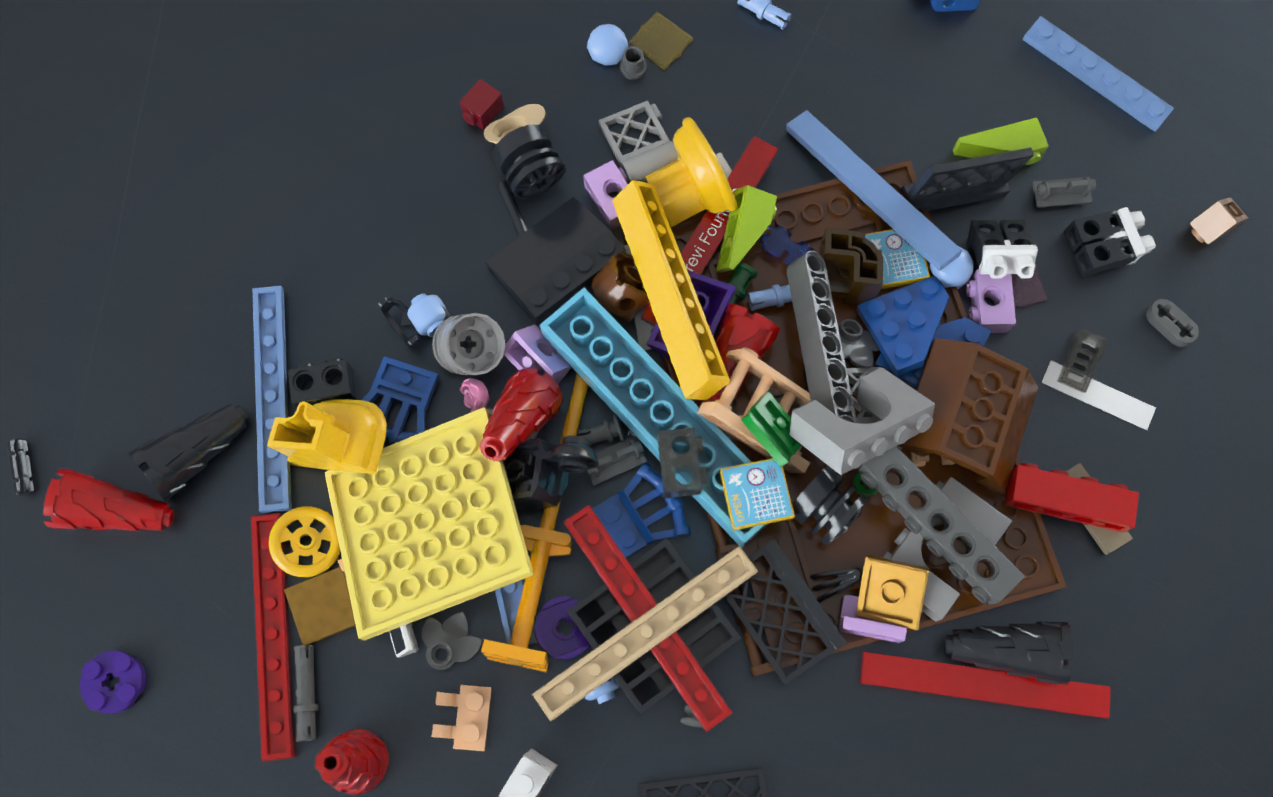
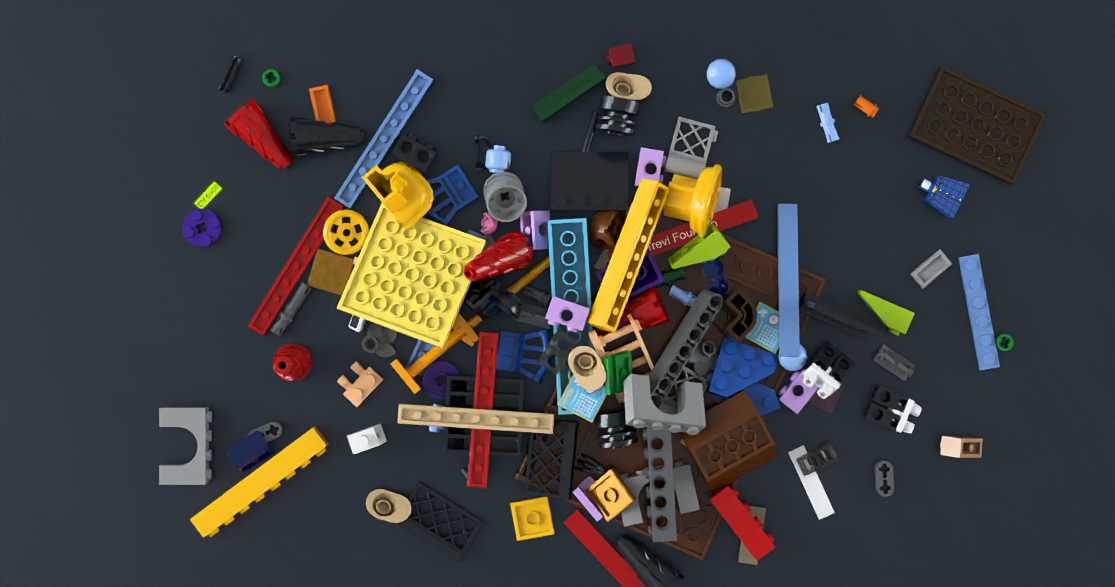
camera: 40 degrees right, 15 degrees up
none -> clear neon green sticker [192,179,225,209]
none -> green bush [262,69,280,87]
none -> orange tile [309,85,336,123]
none -> yellow tile [510,497,555,541]
none -> dark green fence [531,63,606,123]
none -> lavender brick [545,296,590,333]
none -> tan piece [568,346,606,391]
none -> light grey tile [910,249,952,289]
none -> green bush [995,334,1014,351]

